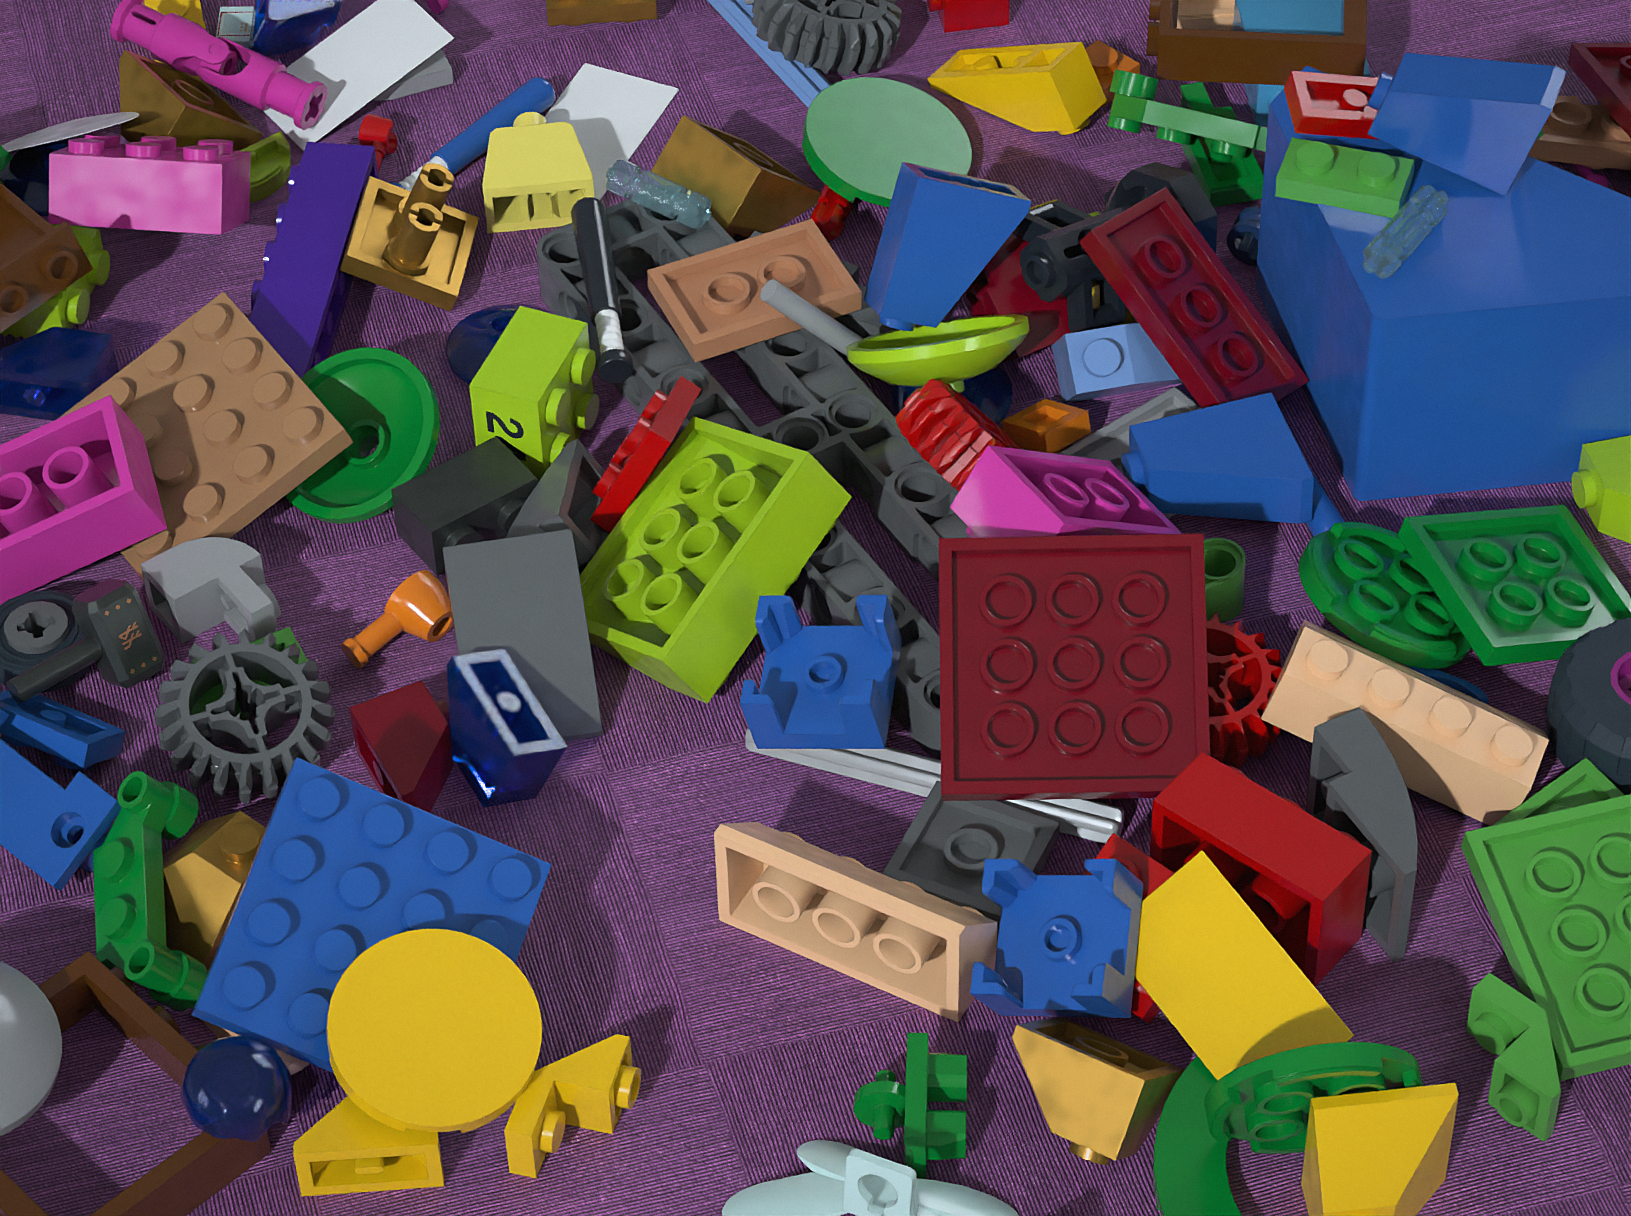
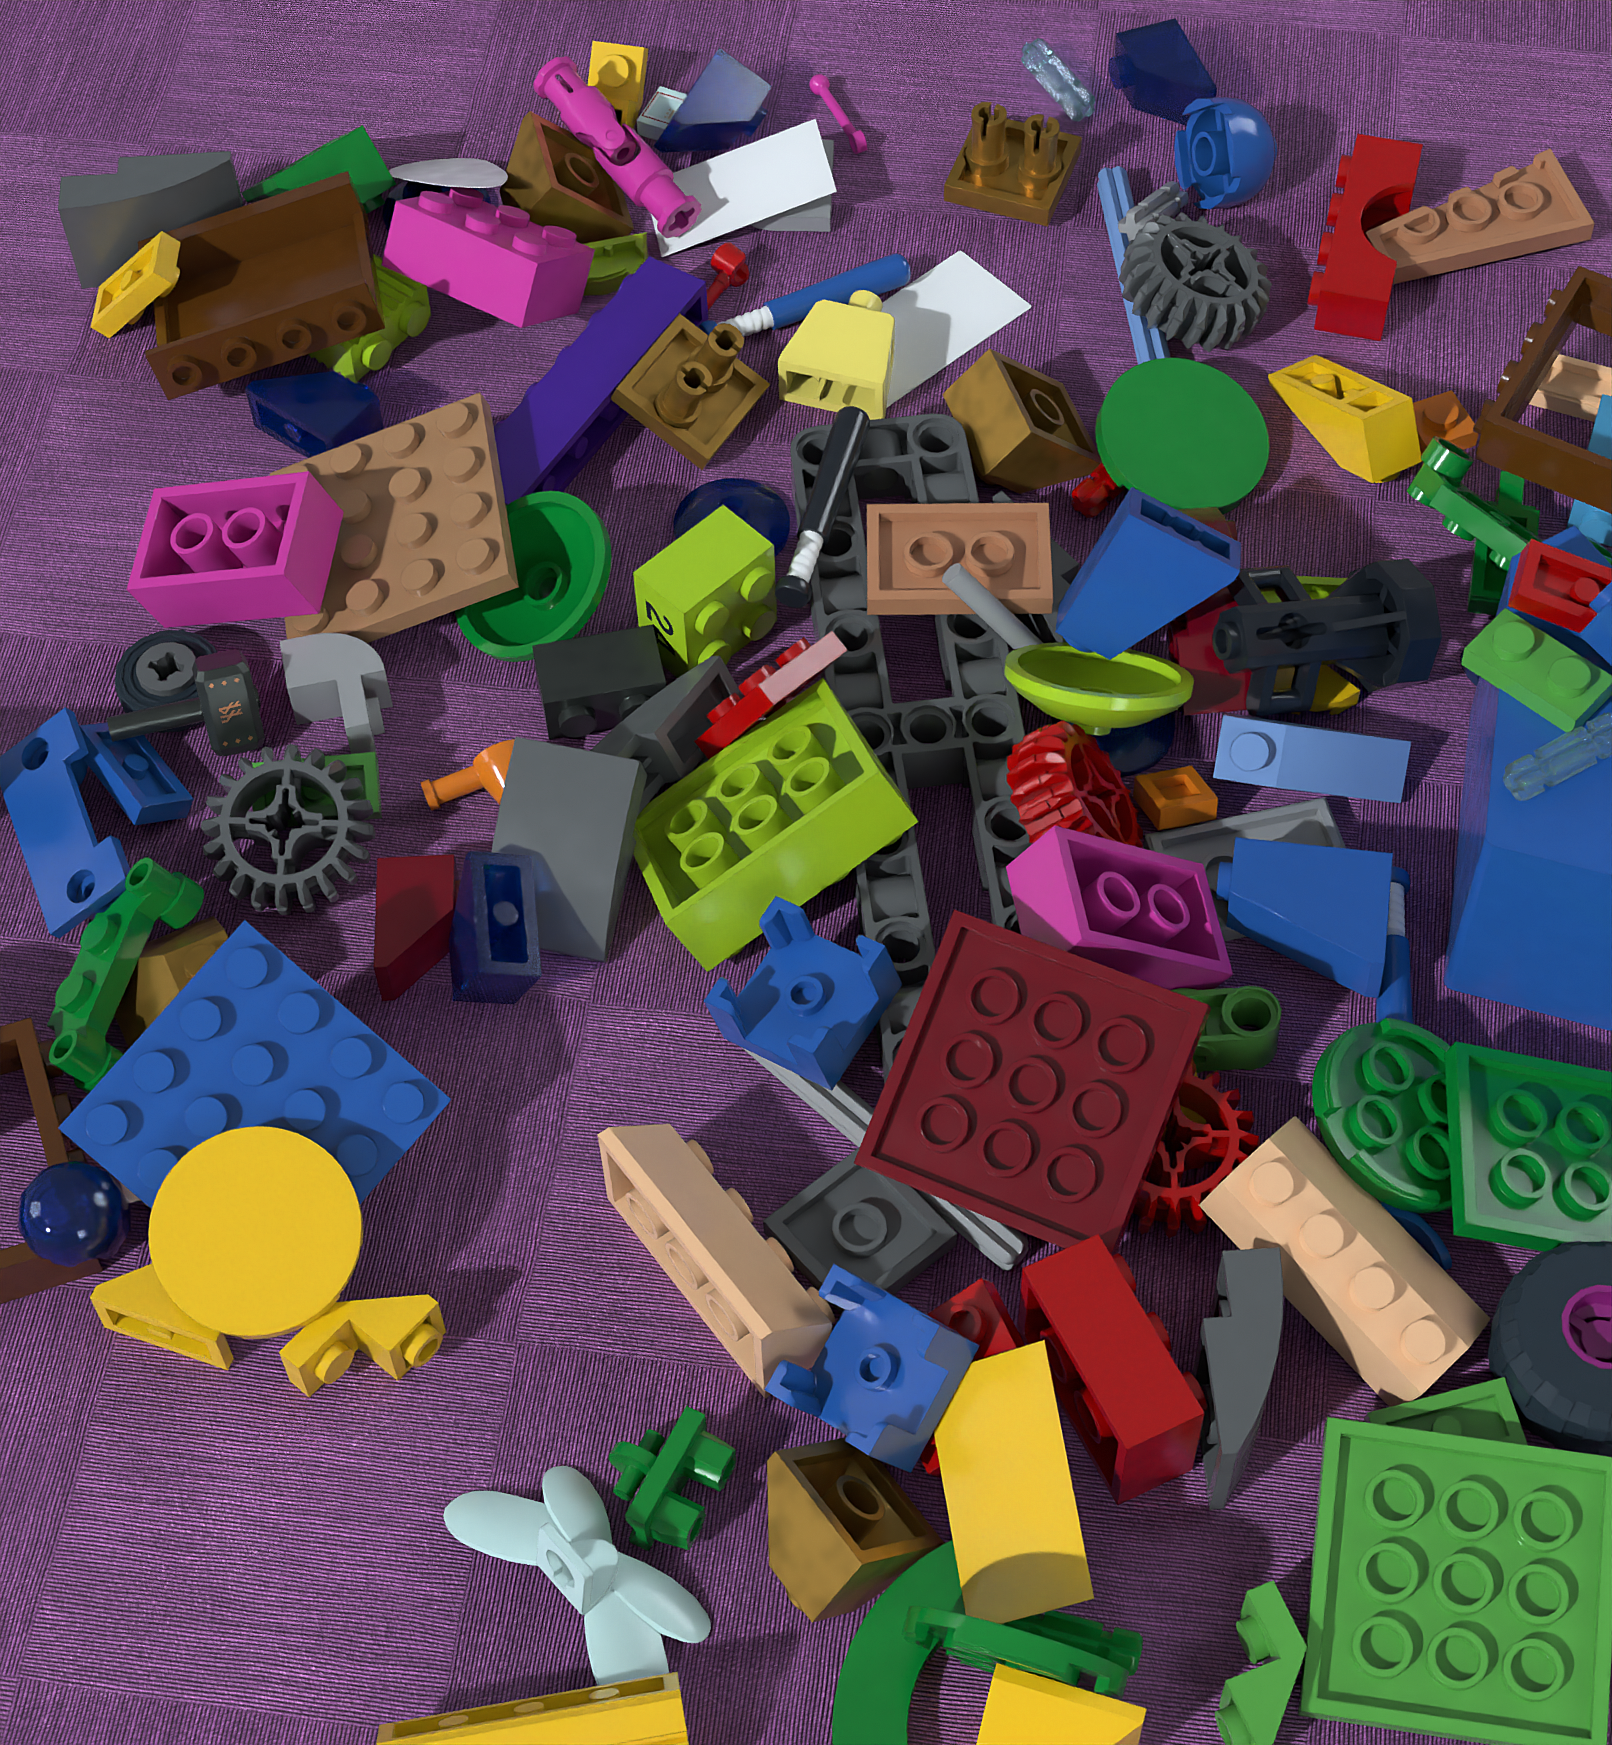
camera: 25 degrees right, 10 degrees up
clear light blue axle [605,160,712,229] -> none
dark red plate [1079,187,1310,408] -> none

